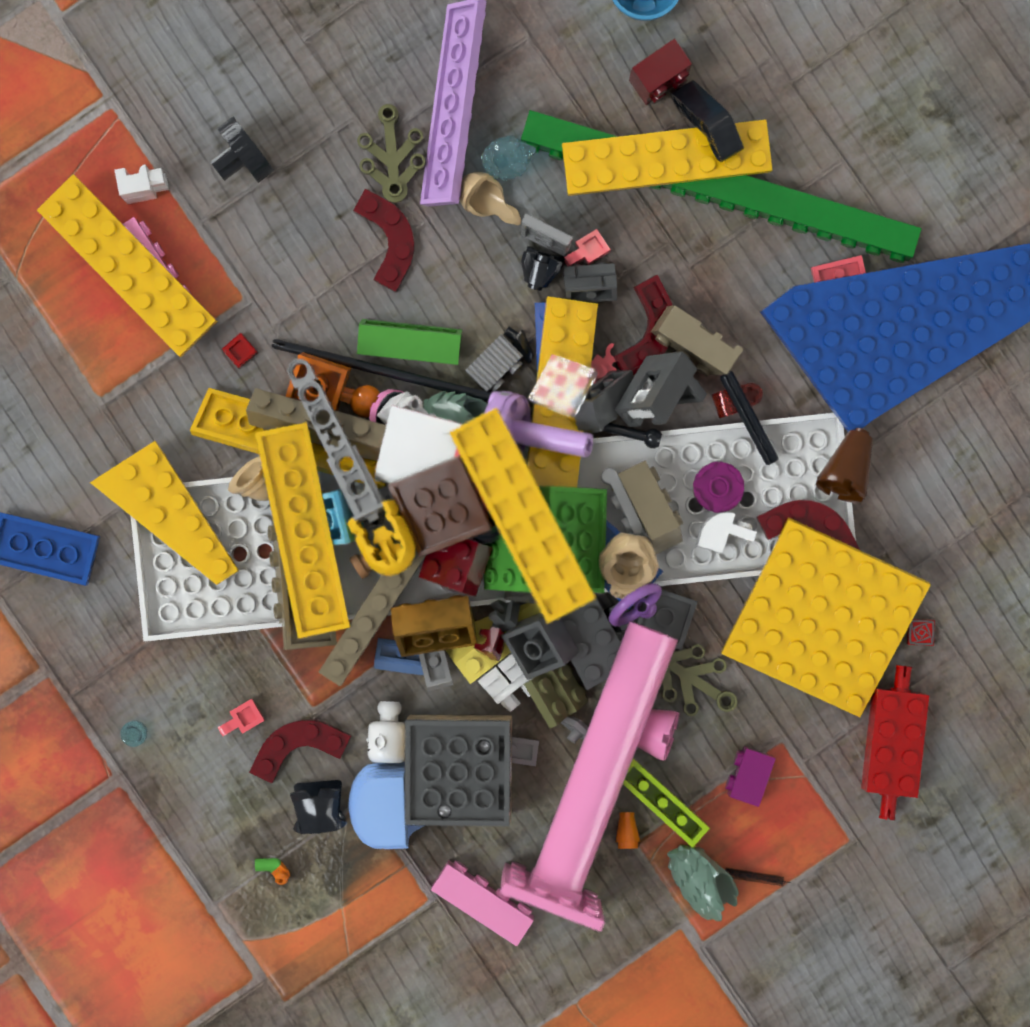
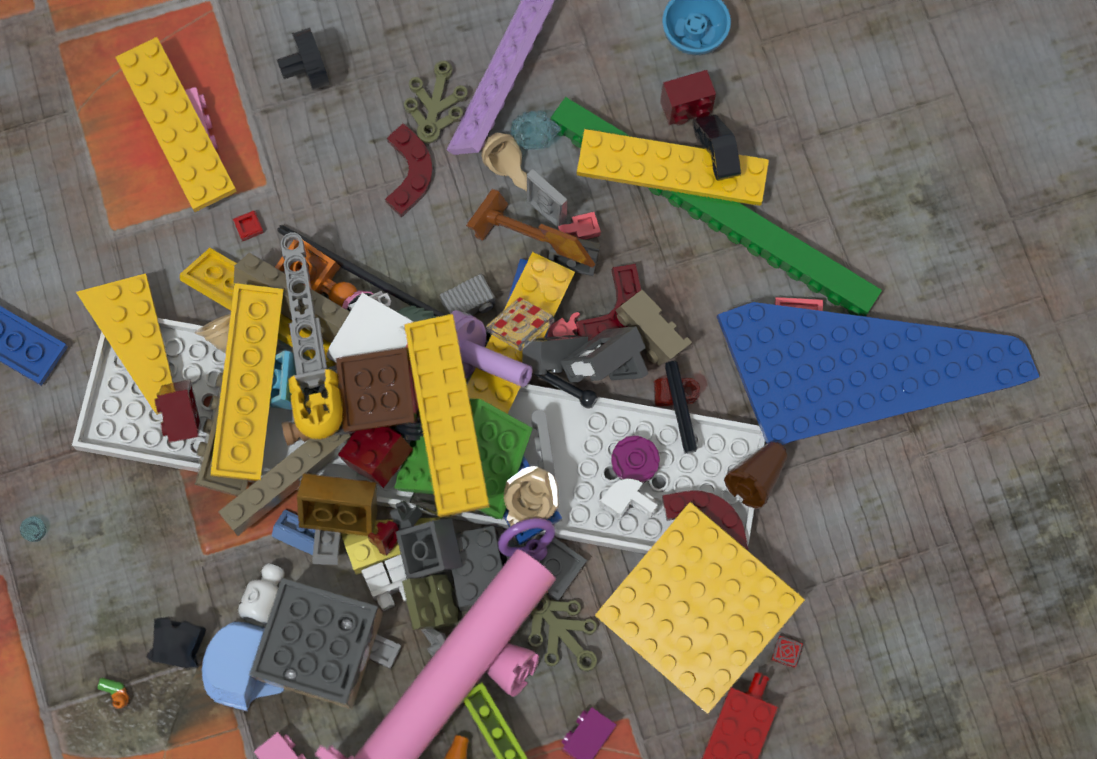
camera: 10 degrees right, 15 degrees down
white hips [115,165,169,204] -> none
coral plate [218,698,265,736] -> none
dark red plate [249,720,352,783] -> none
bright green brick [357,319,463,365] -> none
black bar [503,327,534,364] -> none
black brick [521,246,565,291] -> none
dark tan wedge [618,460,683,555] -> none
none -> dark red brick [155,379,202,443]
none -> dark orange piece [466,189,595,268]

